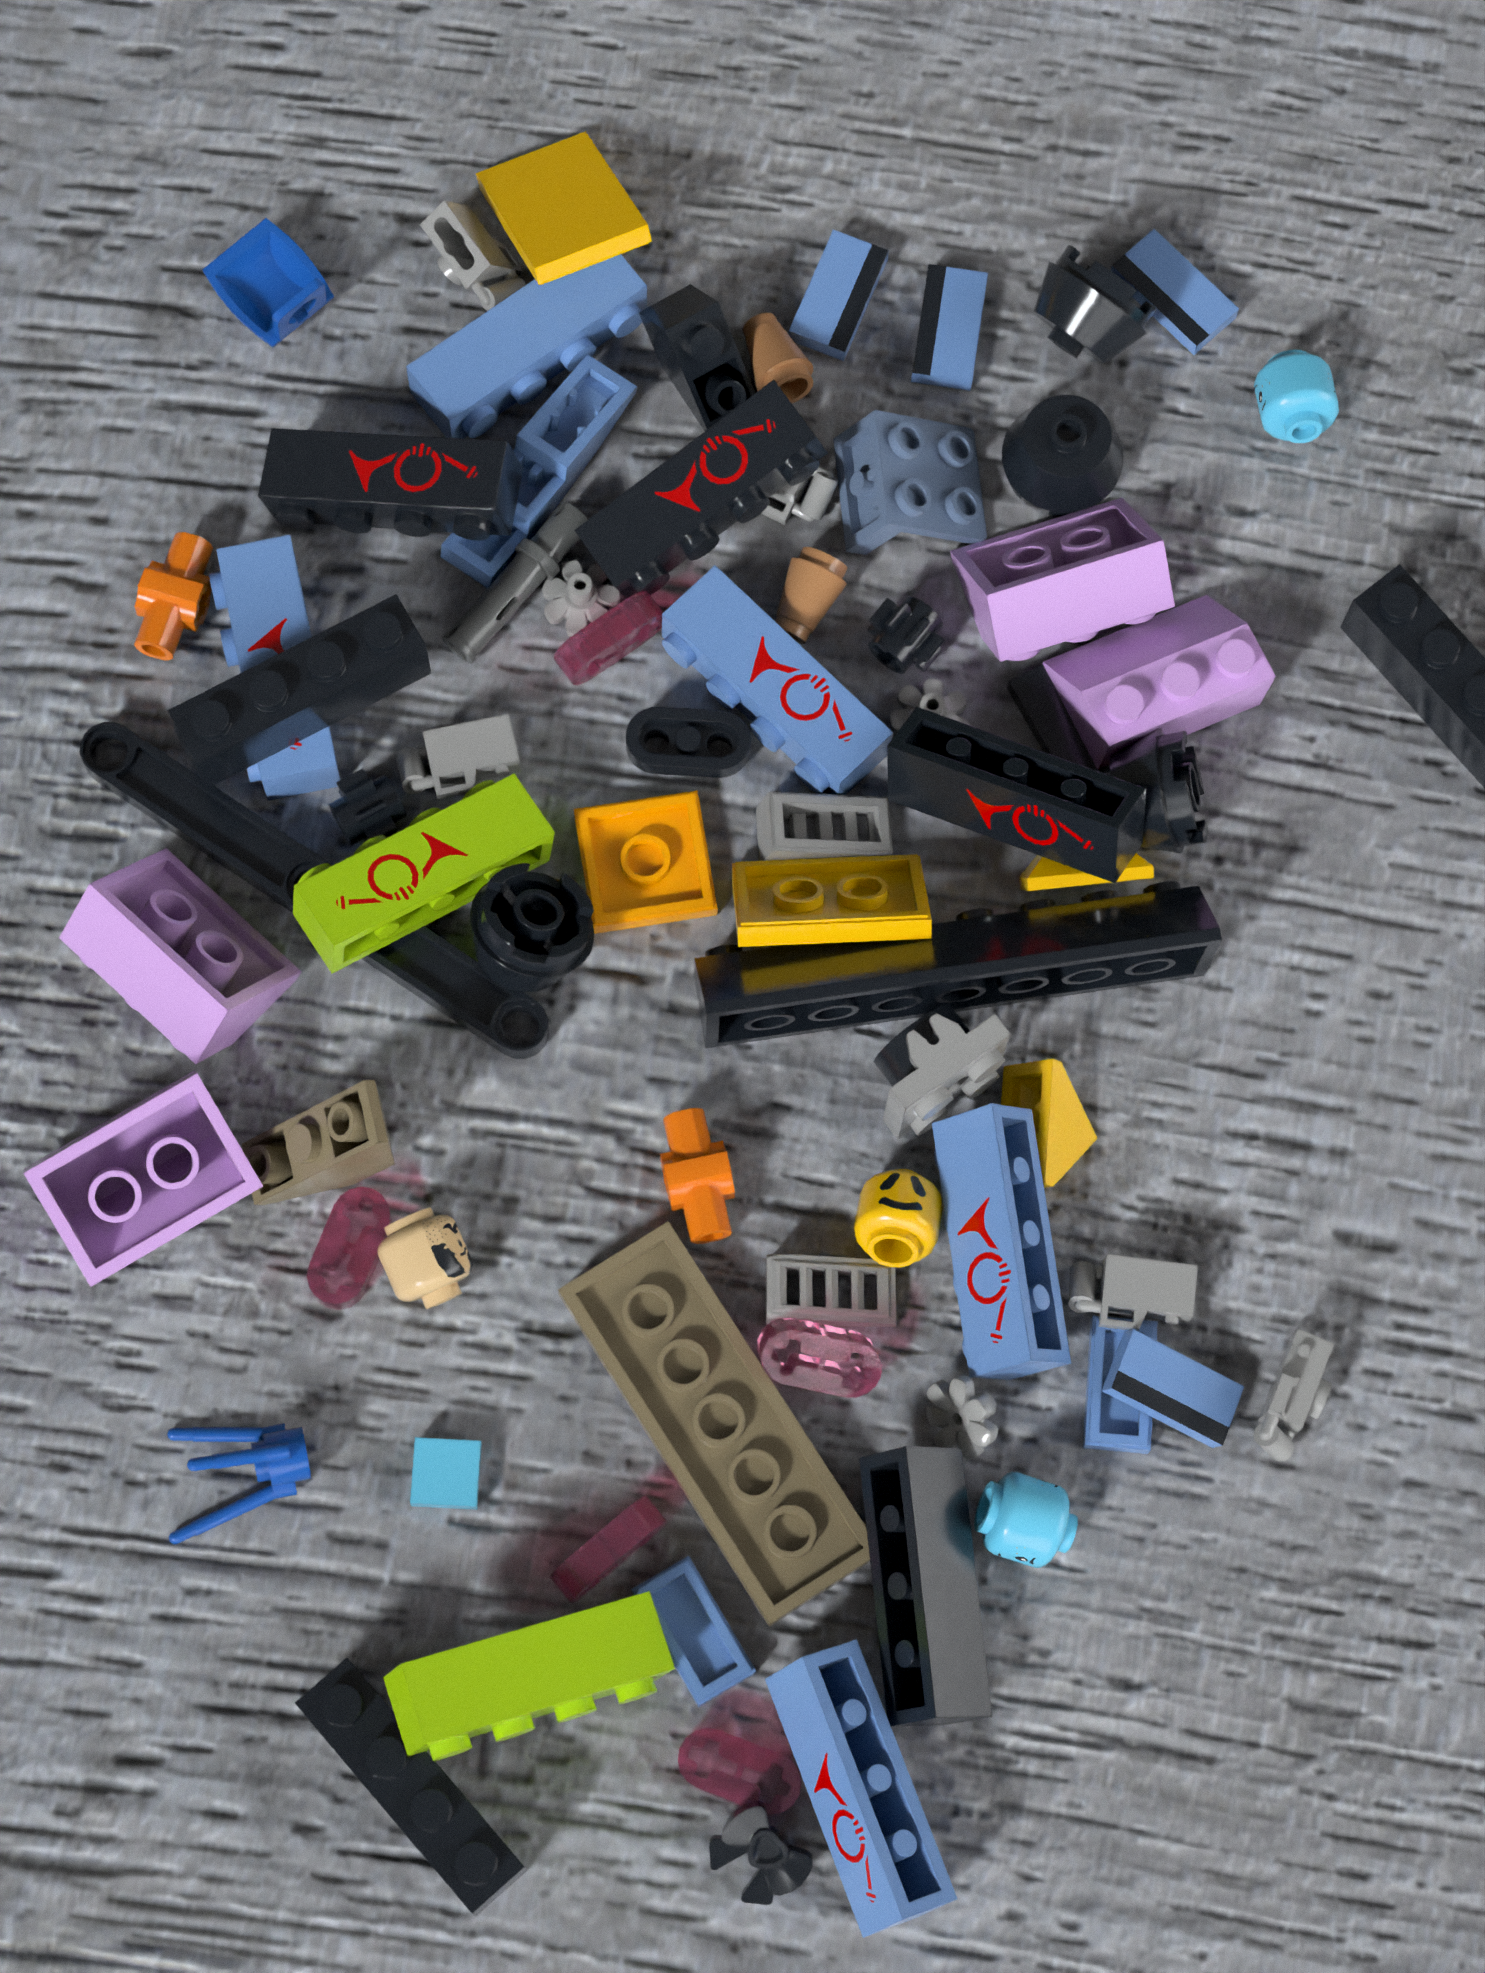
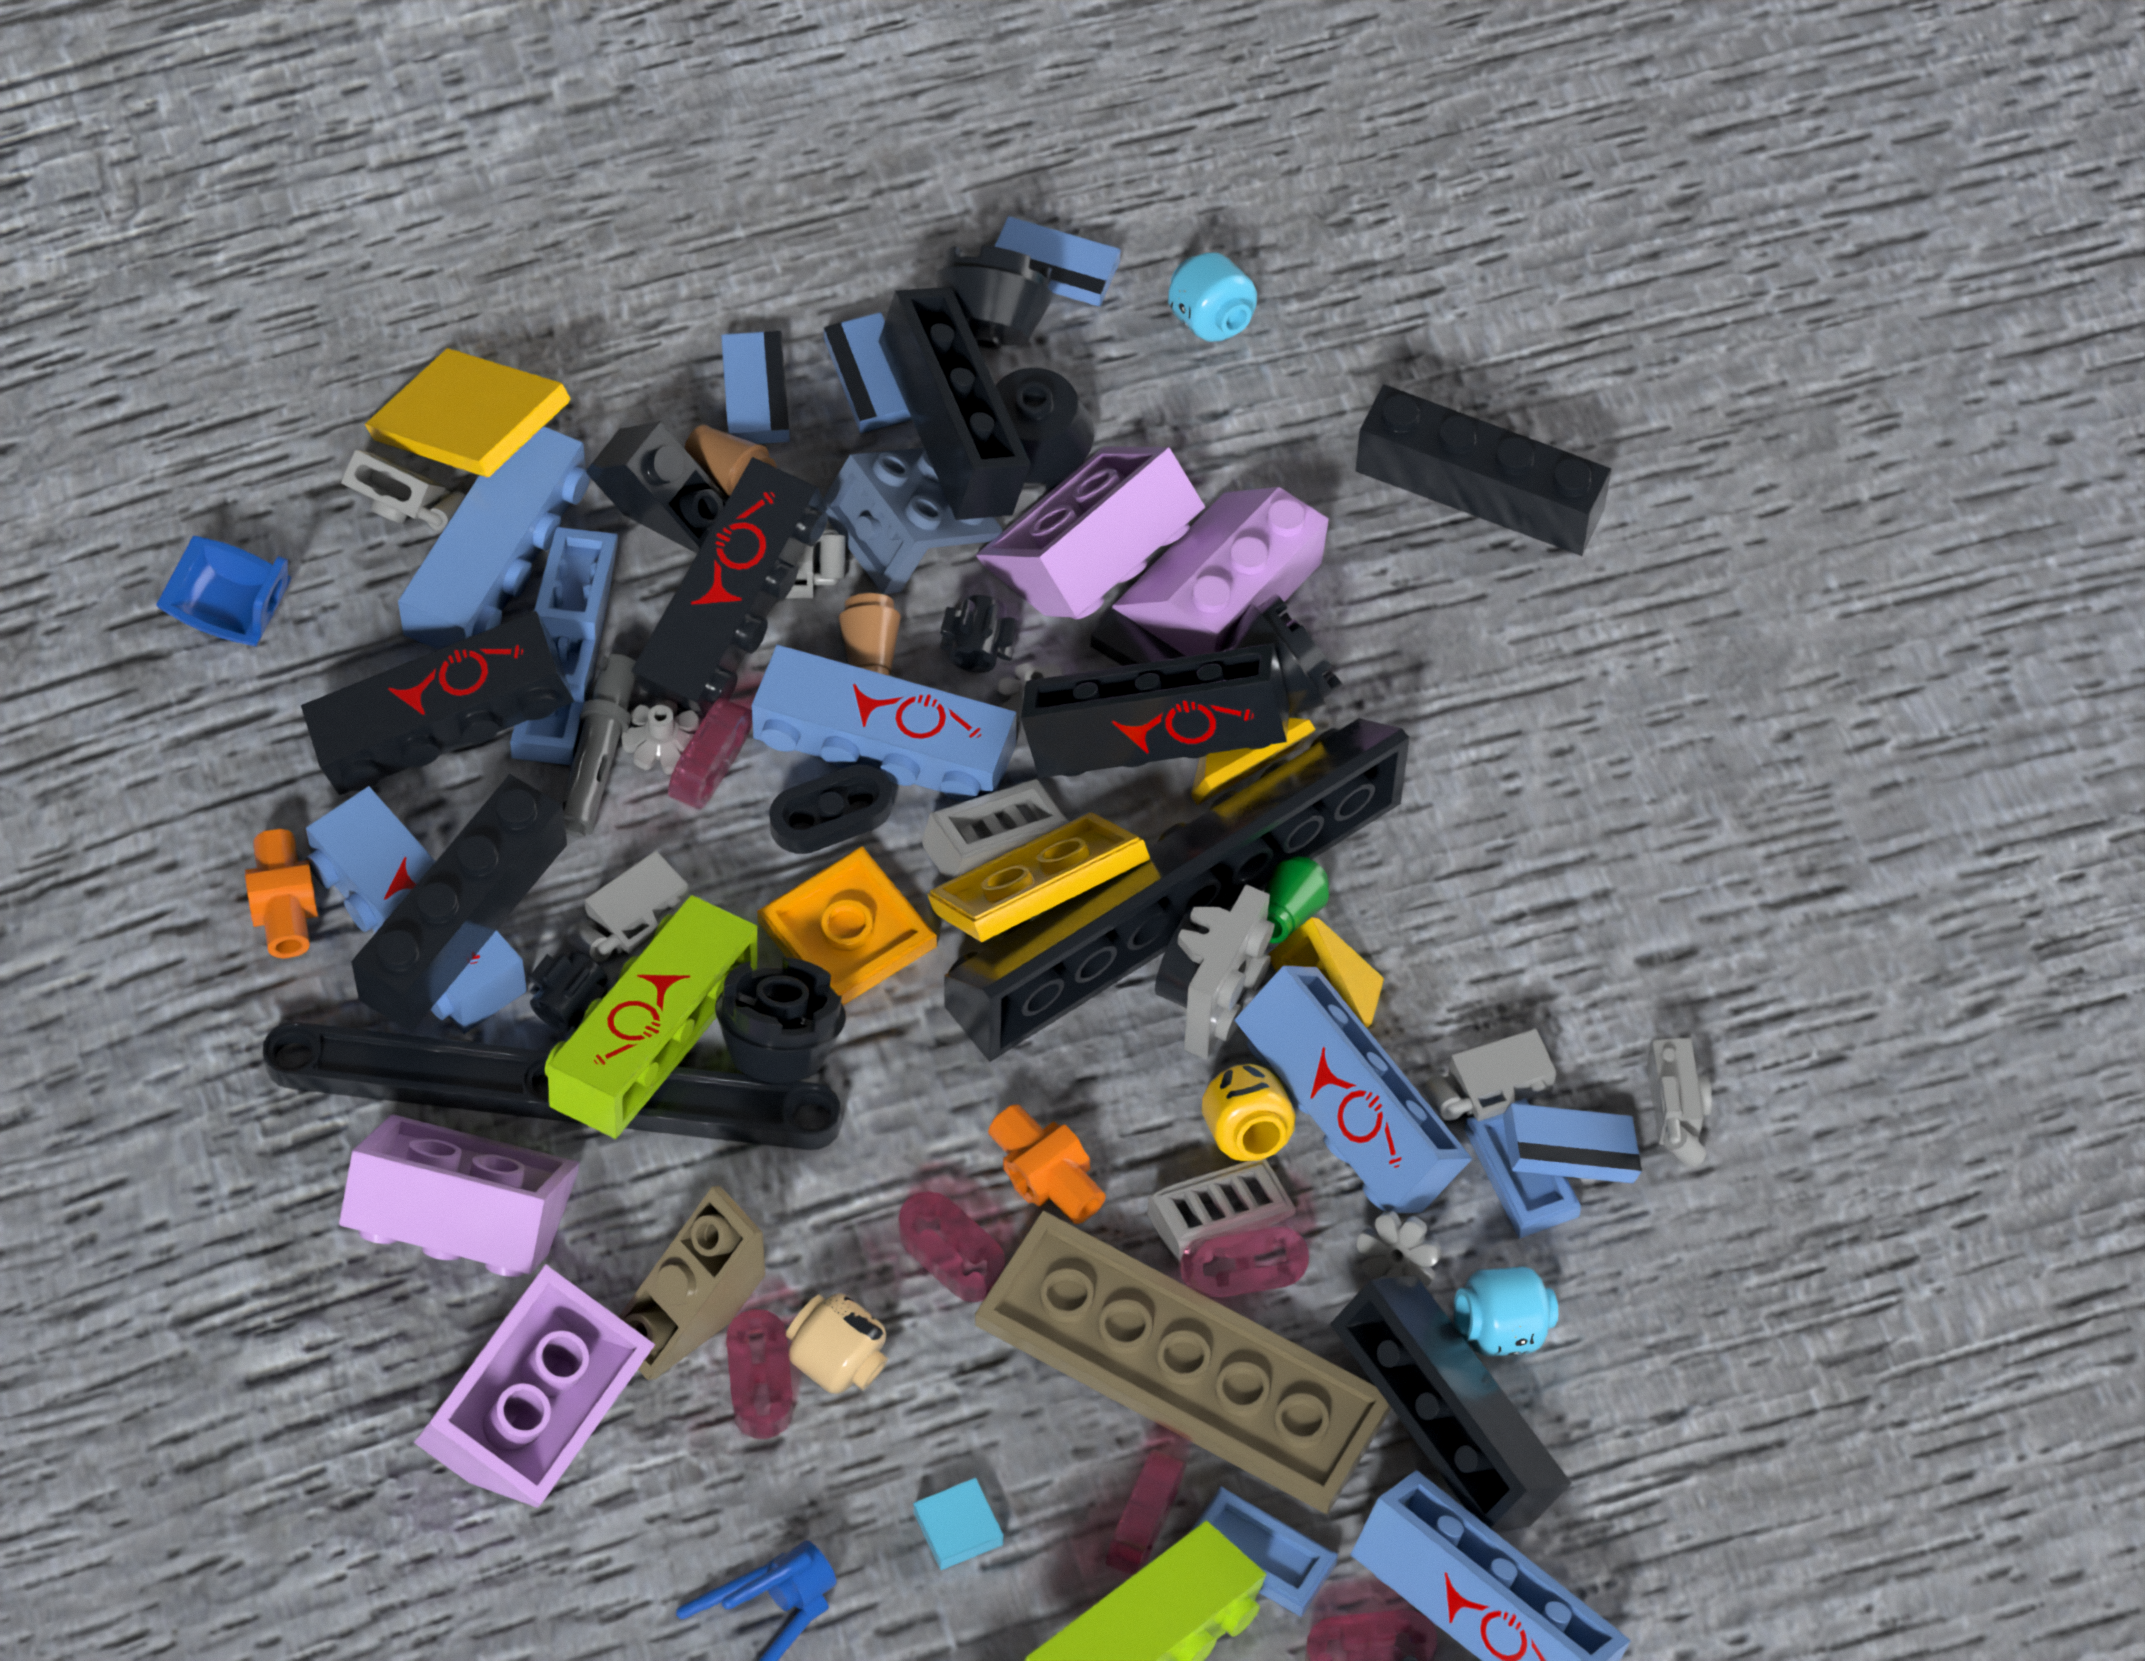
camera: 25 degrees left, 15 degrees down
none -> black brick [878,287,1031,520]
none -> clear pink beam [898,1191,1005,1302]
none -> green cone [1264,857,1329,944]

